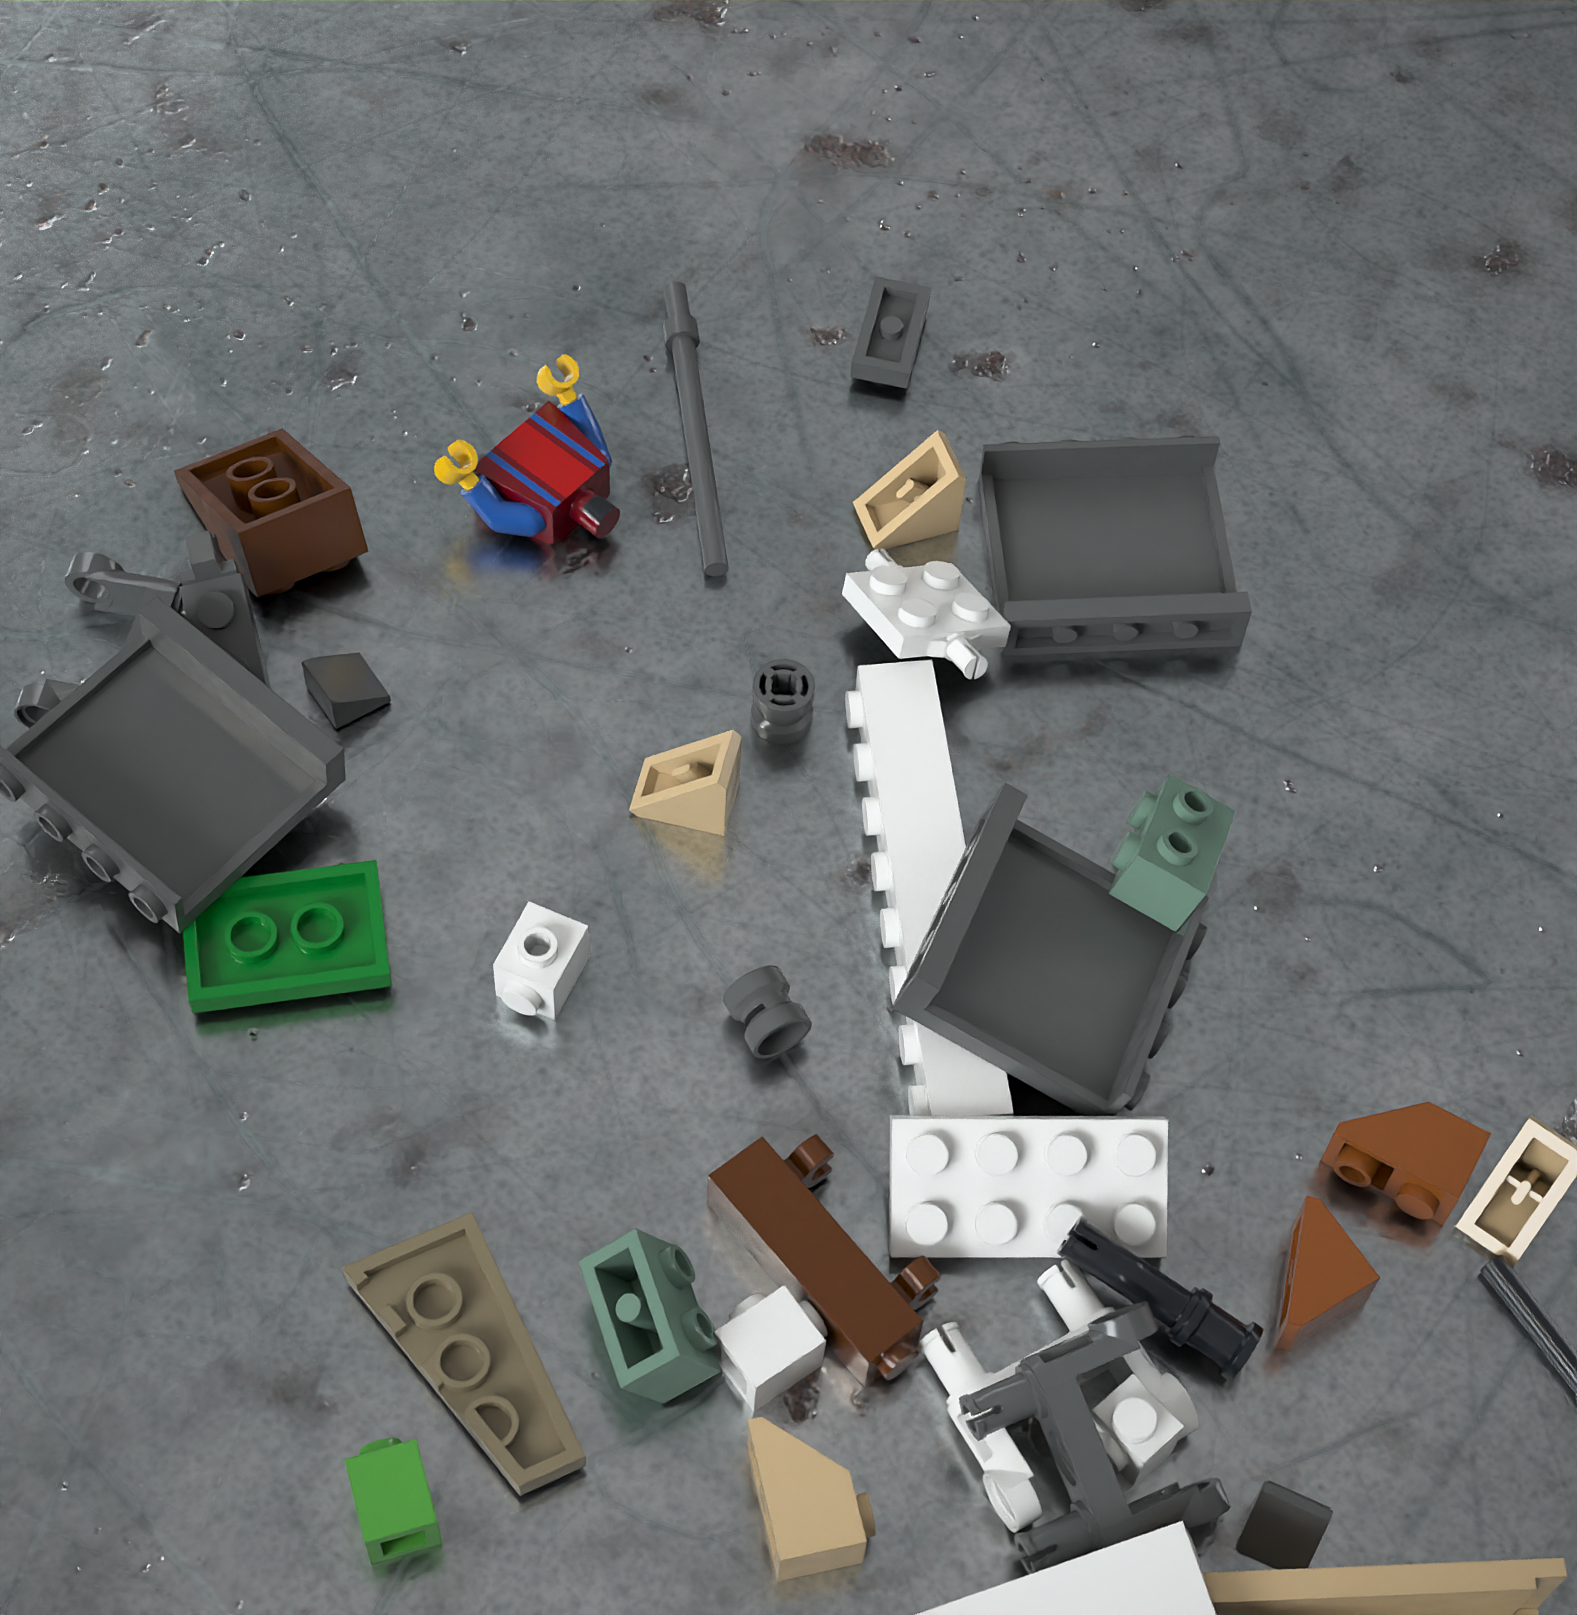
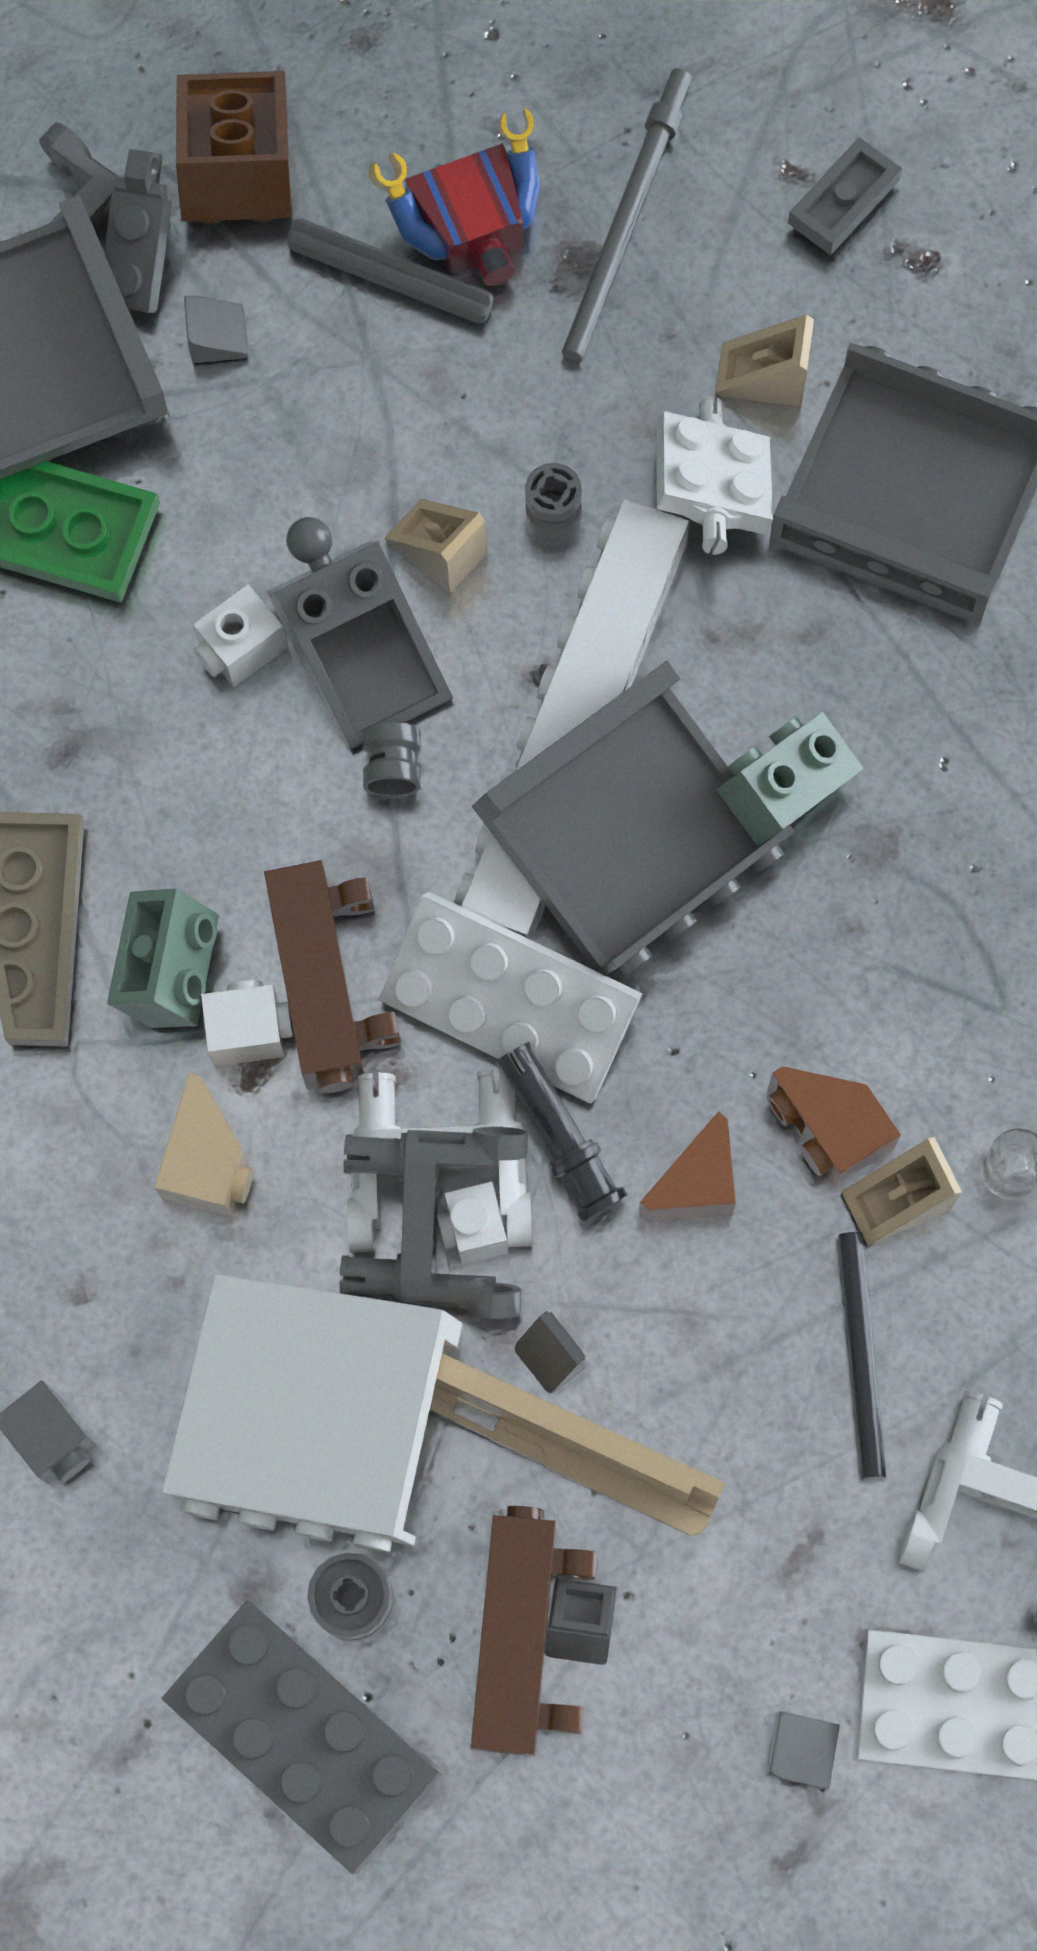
camera: 35 degrees right, 15 degrees up
none -> dark grey slope [266,517,453,749]
none -> dark grey axle [287,218,493,324]

